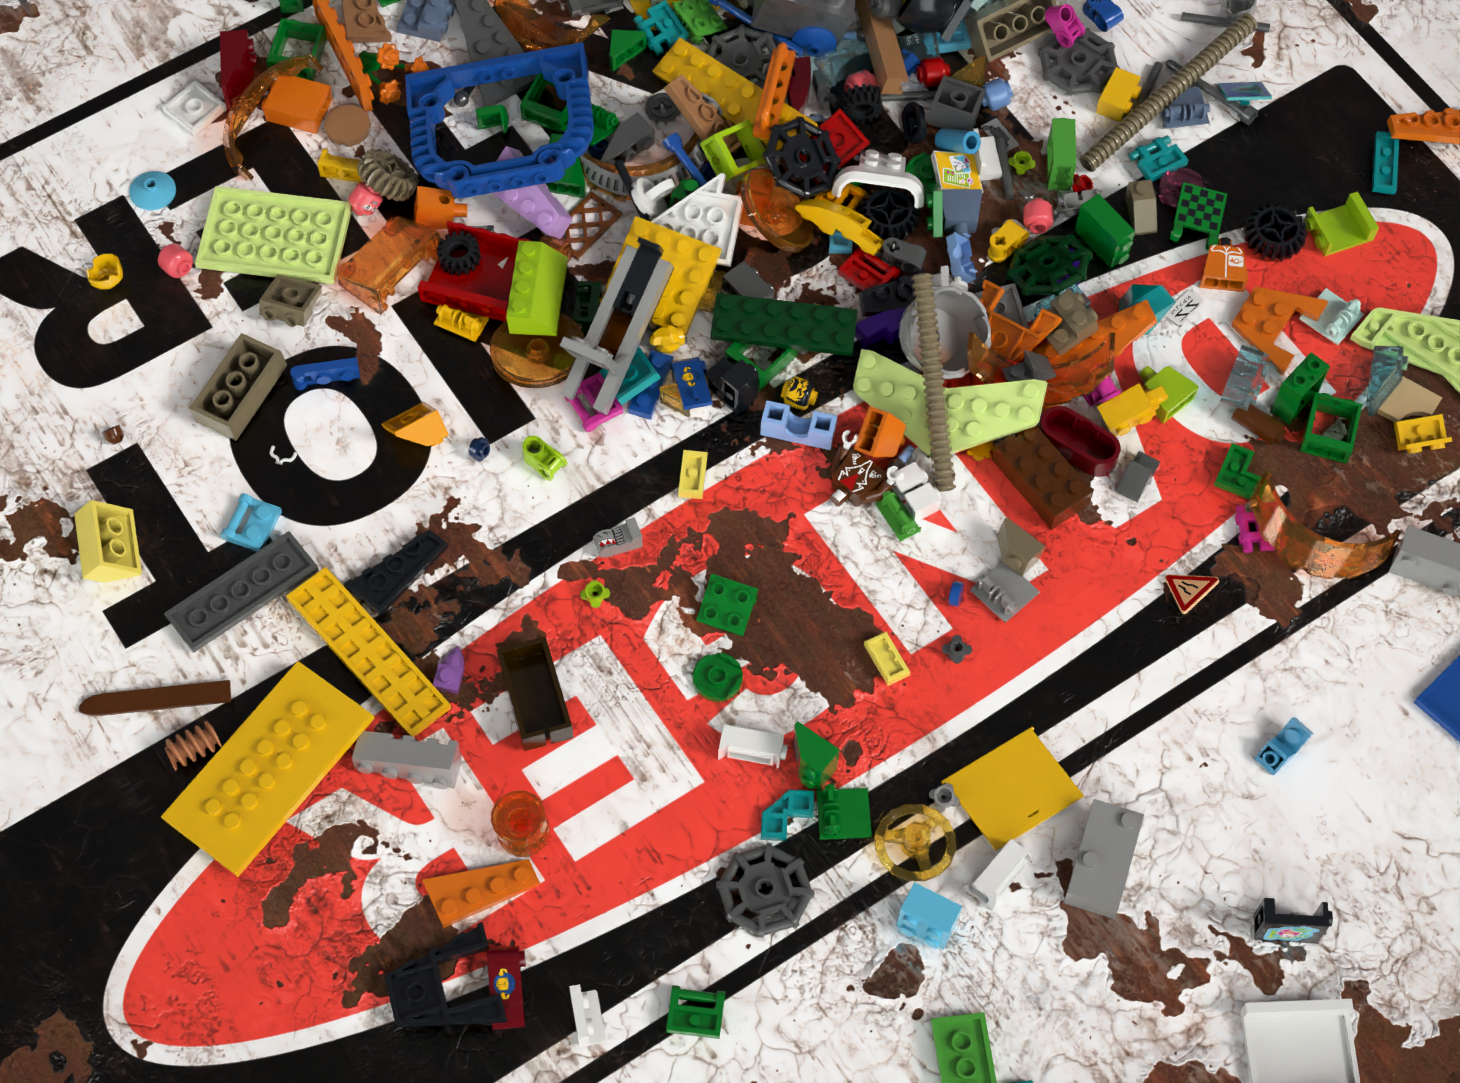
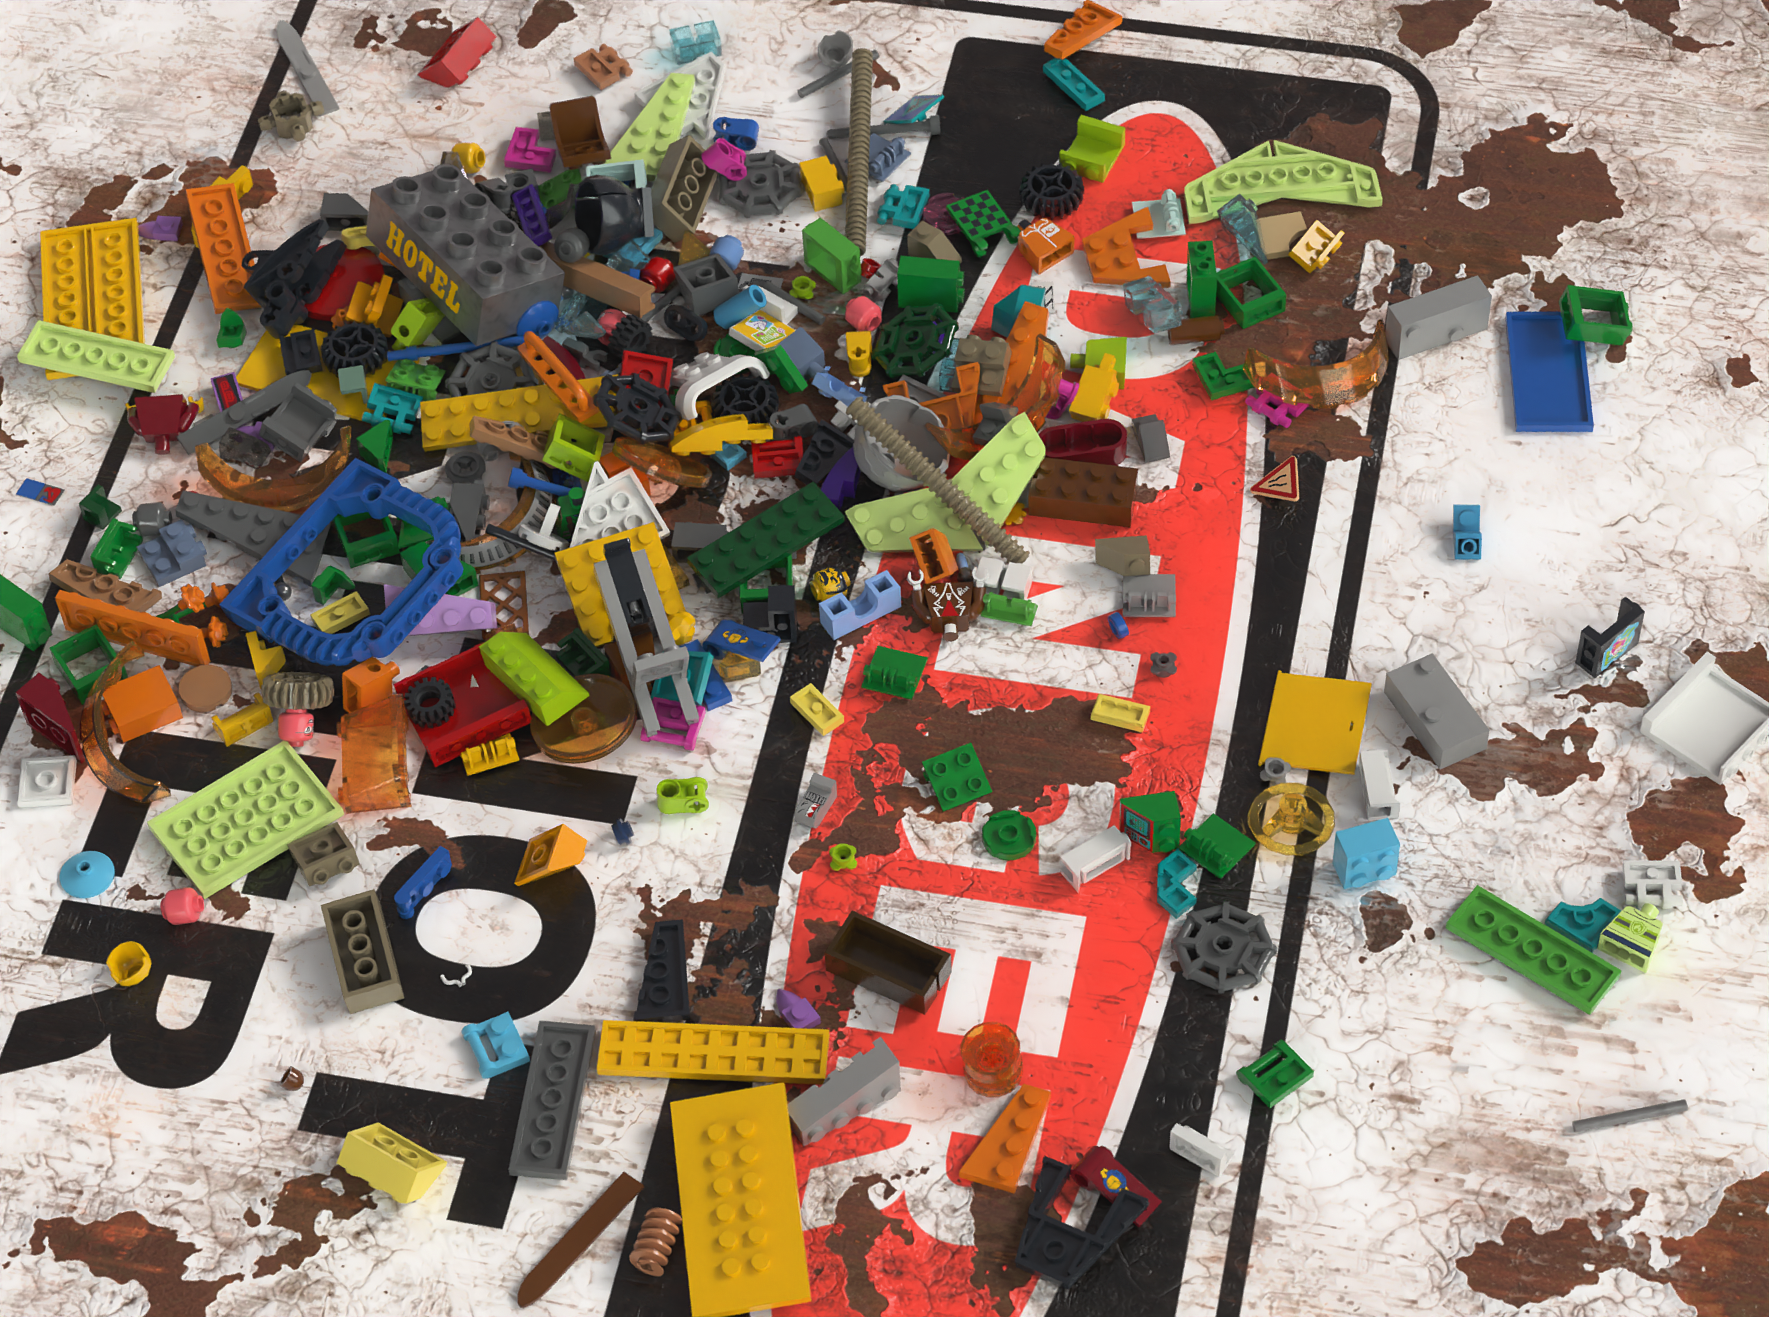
camera: 40 degrees left, 10 degrees down
none -> yellow slope [246,631,286,689]
none -> light yellow plate [310,591,370,634]
none -> green hinge [861,646,928,700]

